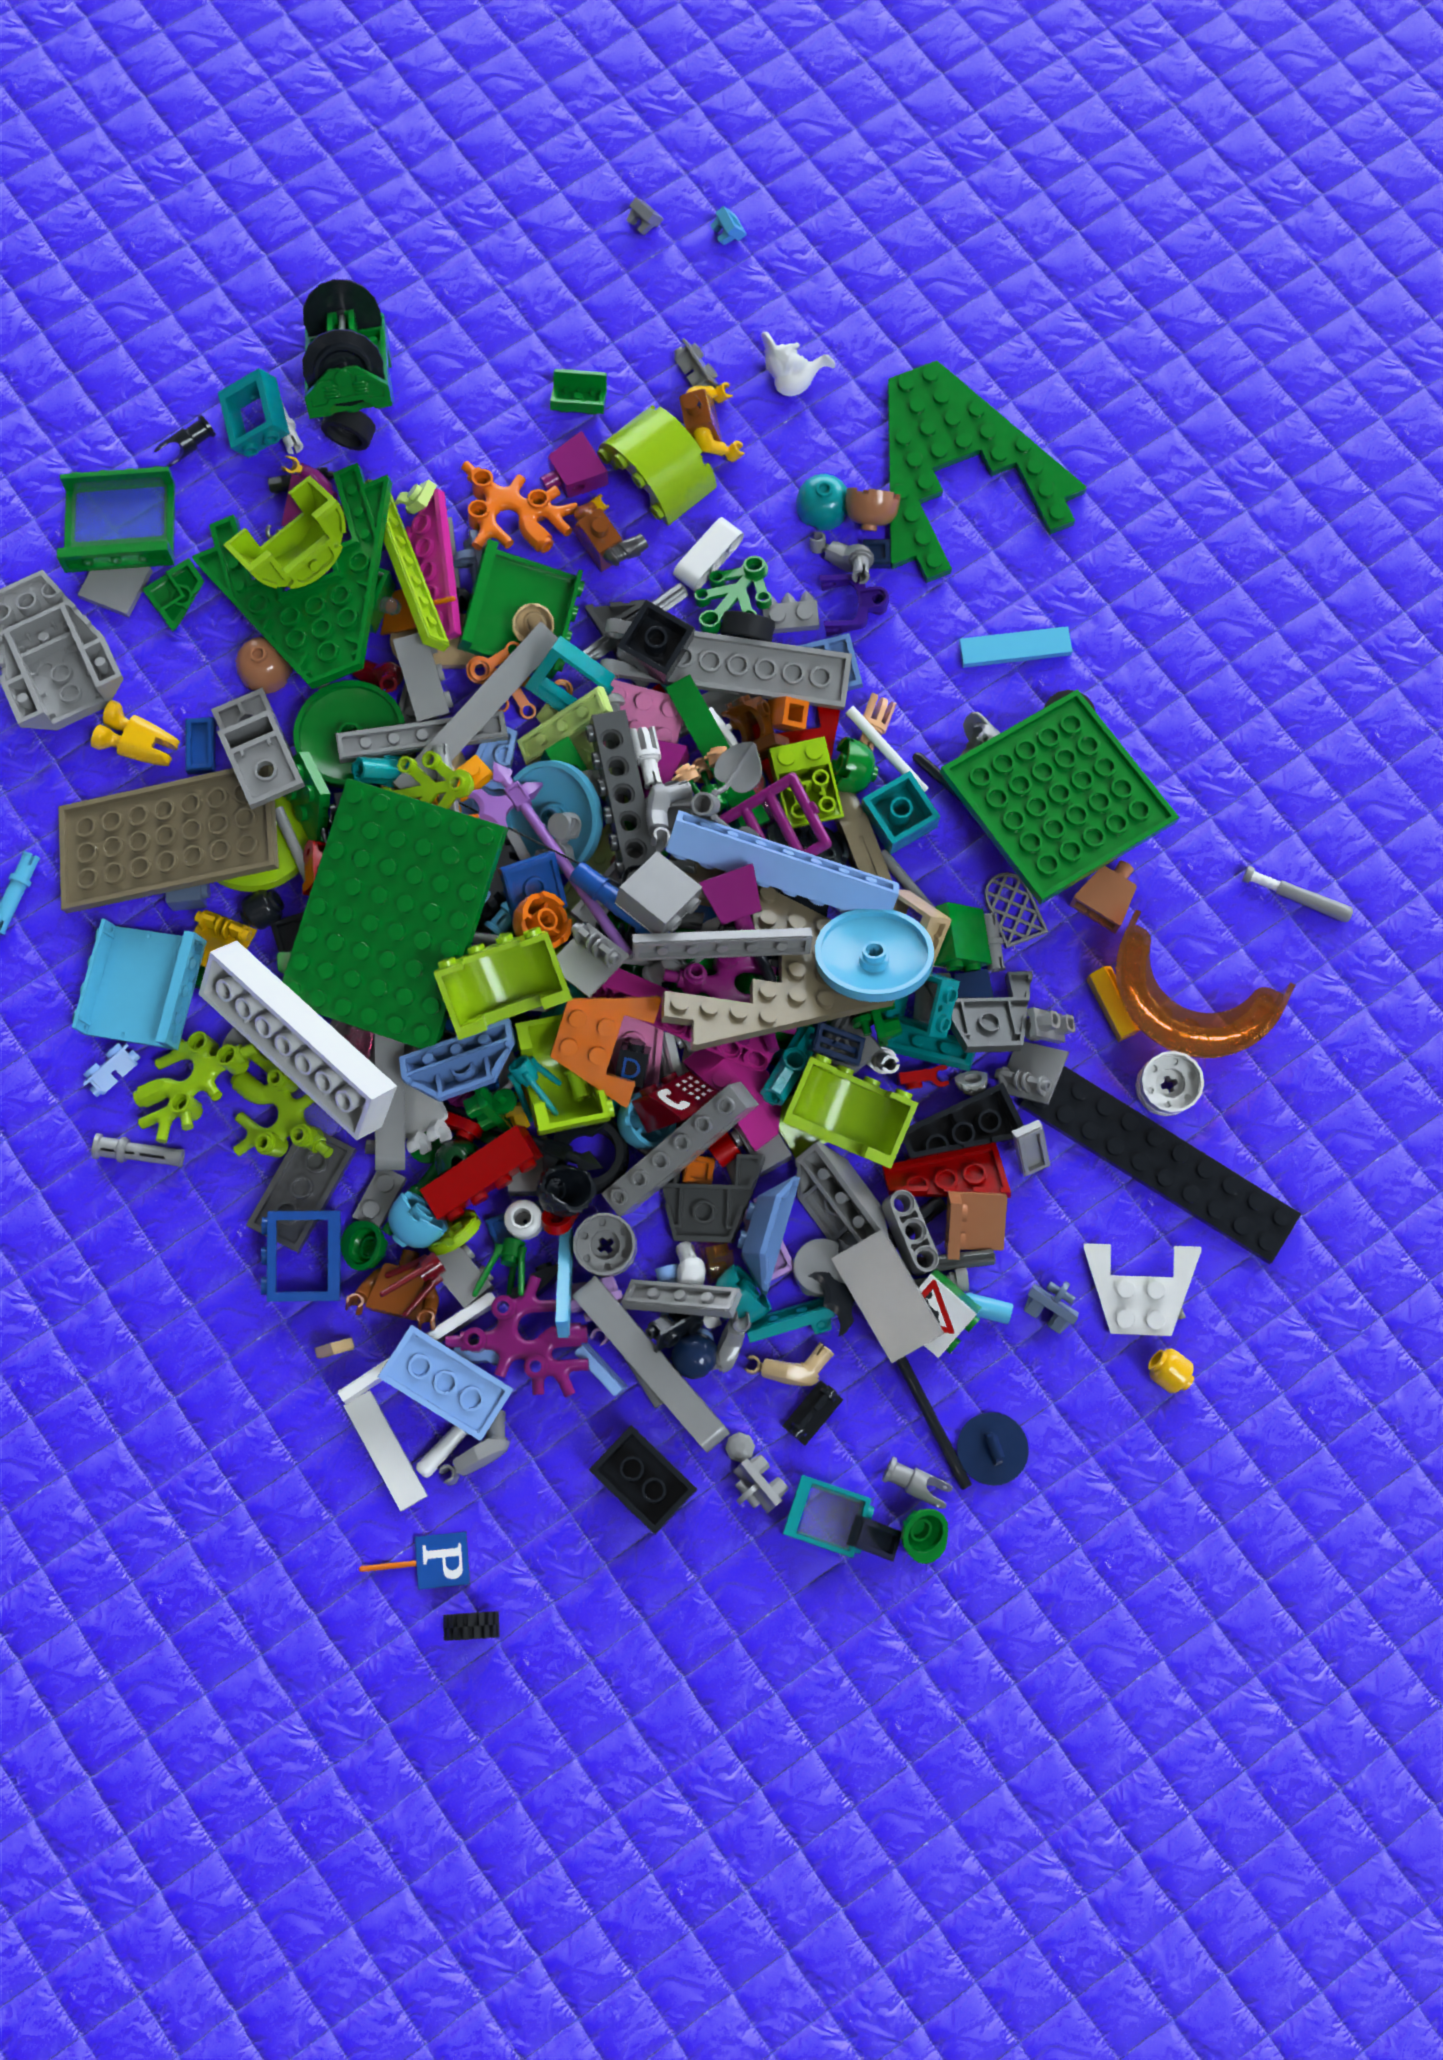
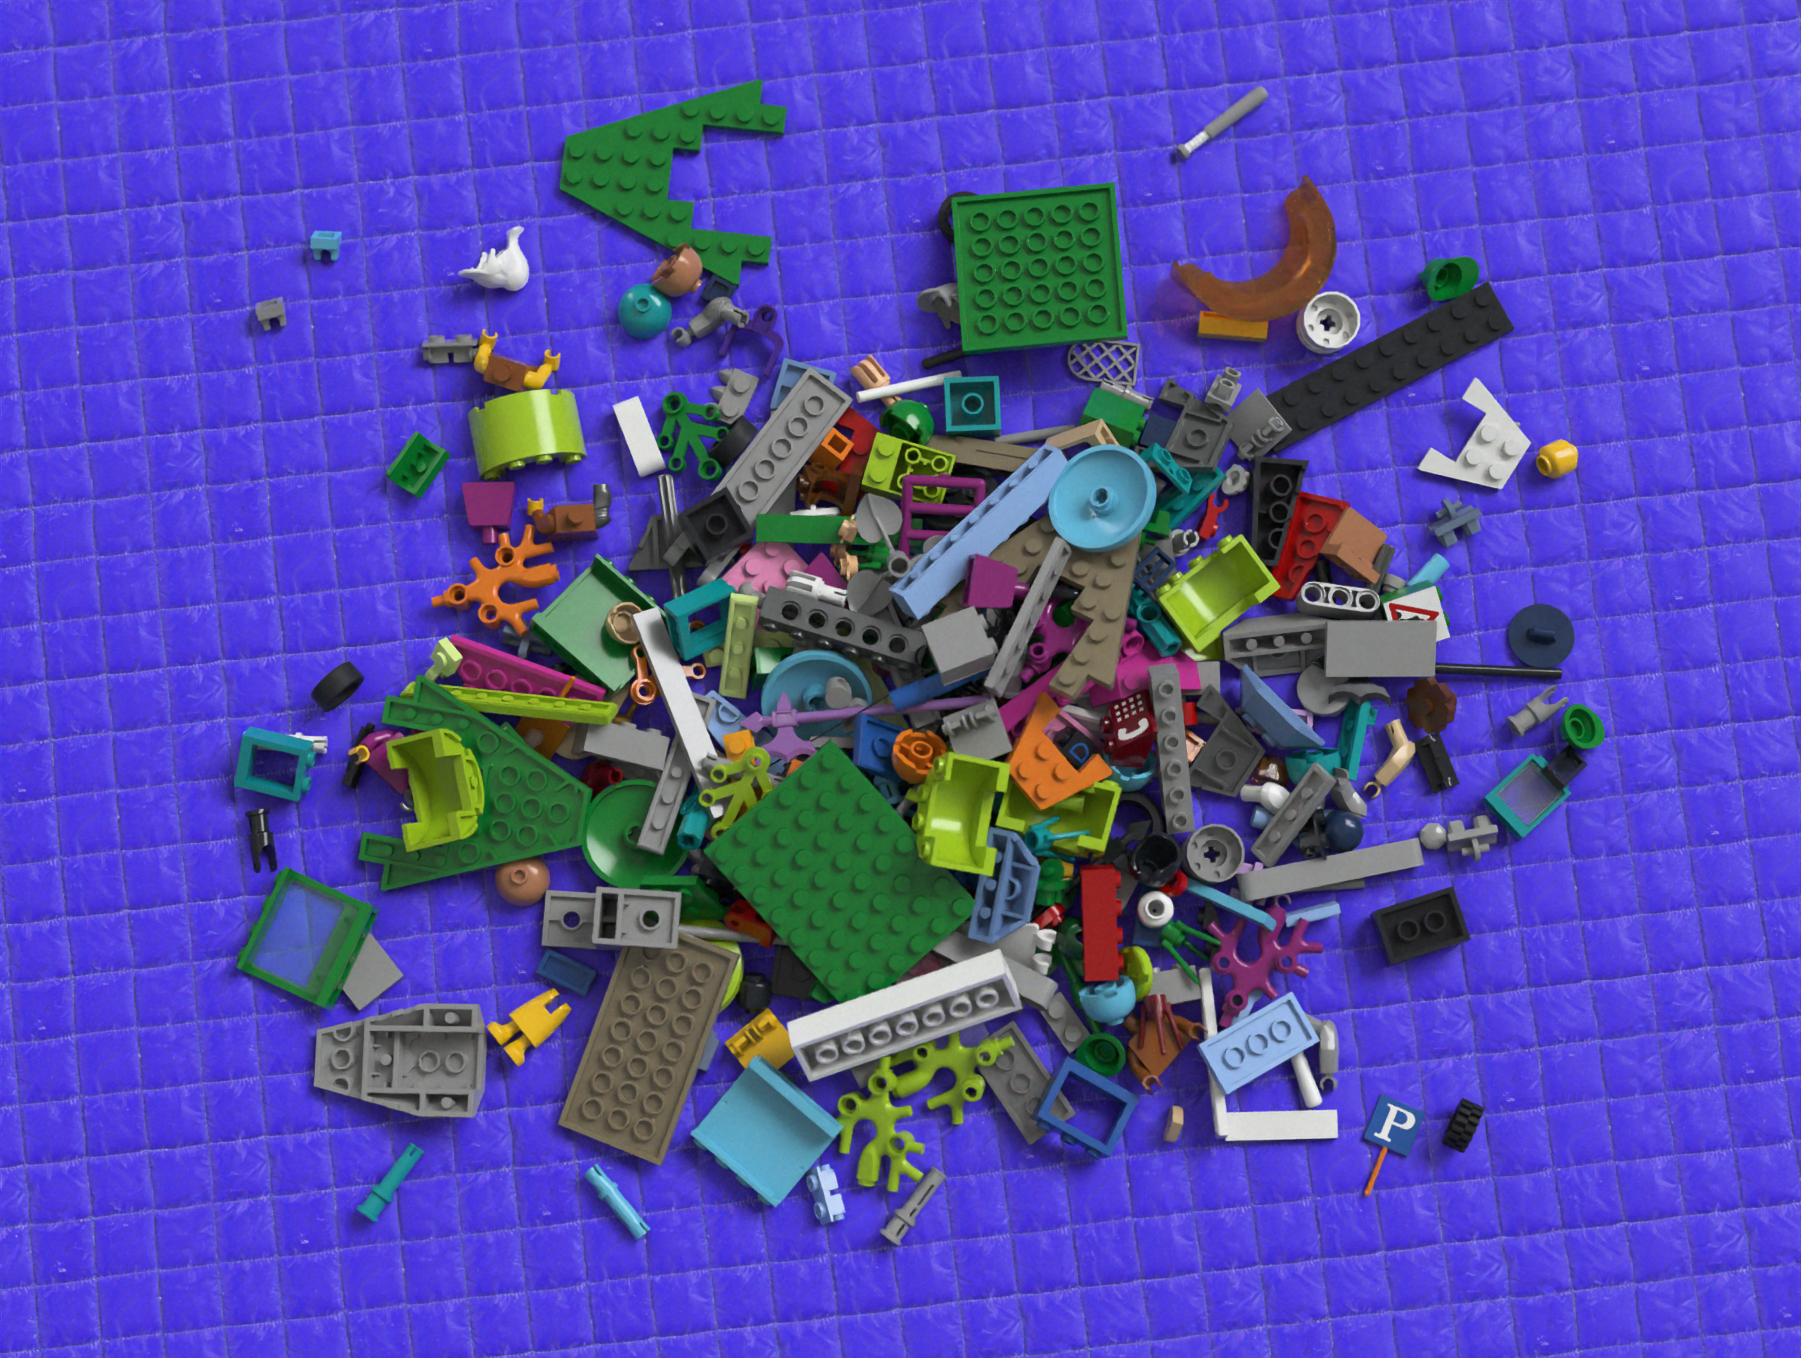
camera: 60 degrees left, 5 degrees up
green slope [142,558,205,632] -> none
piece [303,279,394,419] -> none
light grey arm [646,780,693,847] -> none
medium azure tile [959,626,1073,668] -> none
light grey tile [1012,1120,1050,1177] -> none
nougat torso [1069,861,1137,933] -> none
none -> pearl gold hand [613,701,639,725]
none -> reddish brown plant [1405,677,1457,734]
none -> green piece [1418,256,1479,301]

